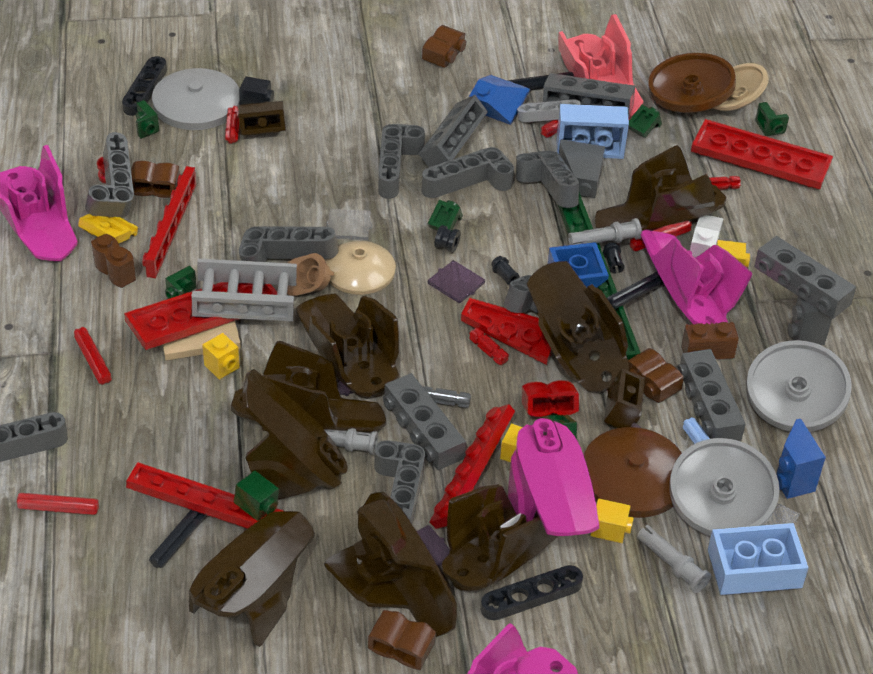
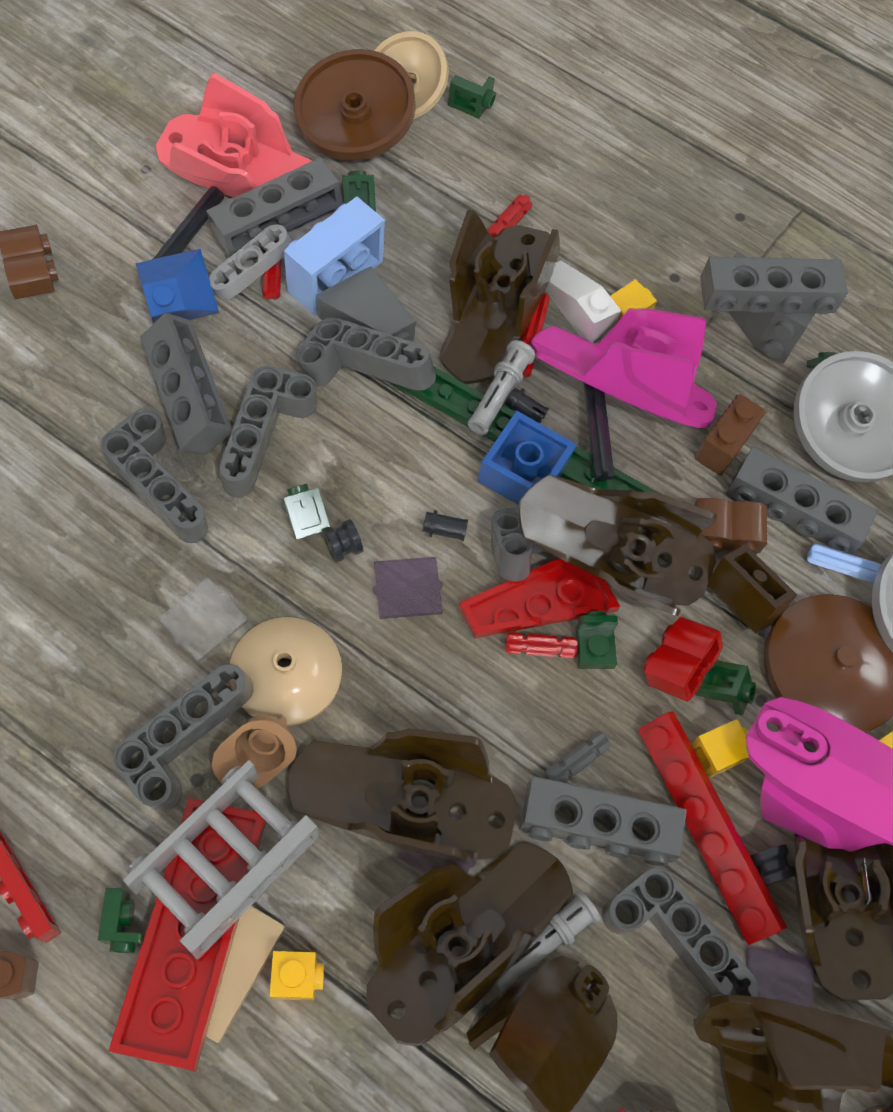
camera: 55 degrees left, 20 degrees up
red plate [691,119,833,189] -> none
none -> dark green bracket [575,611,618,669]

